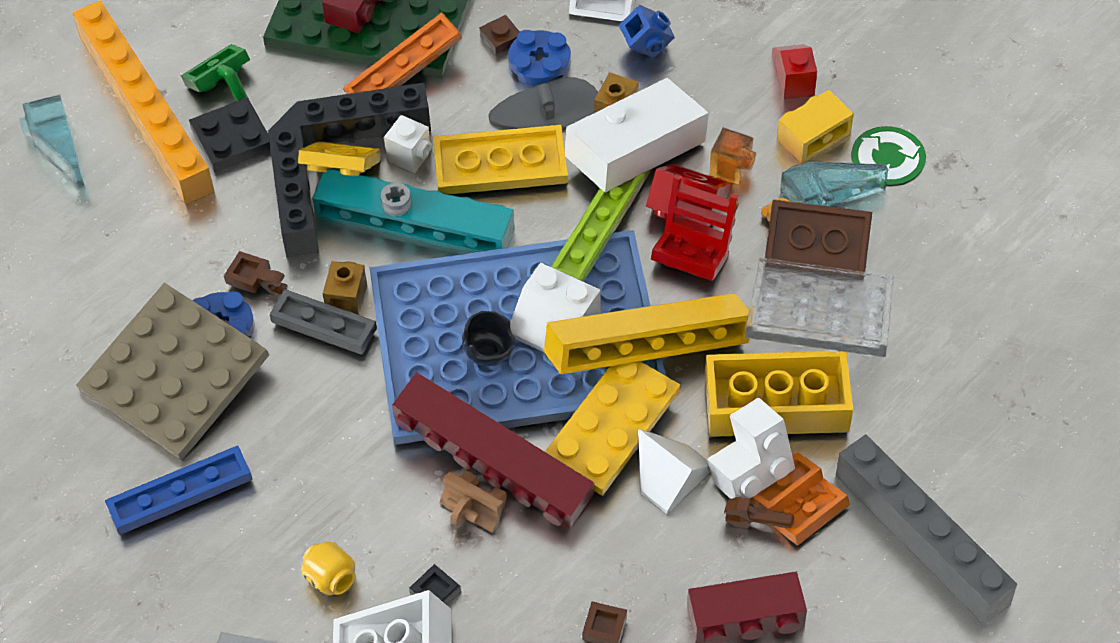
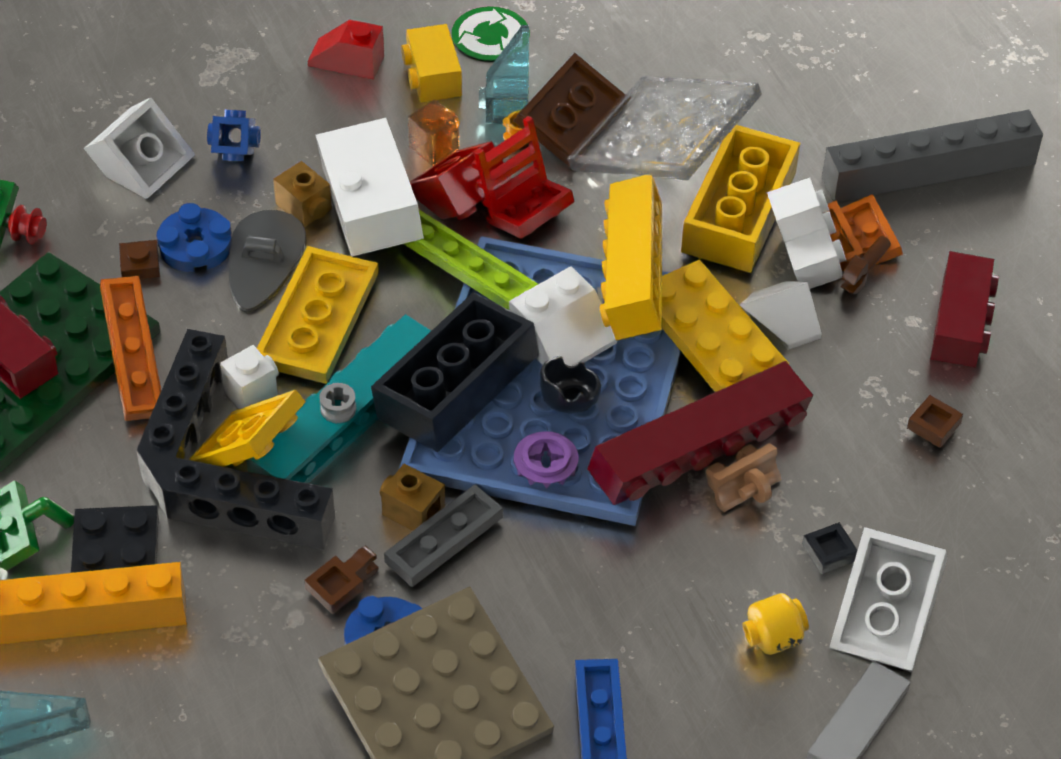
camera: 70 degrees left, 5 degrees down
none -> black brick [371,292,538,452]
none -> medium lavender gear [514,431,579,489]

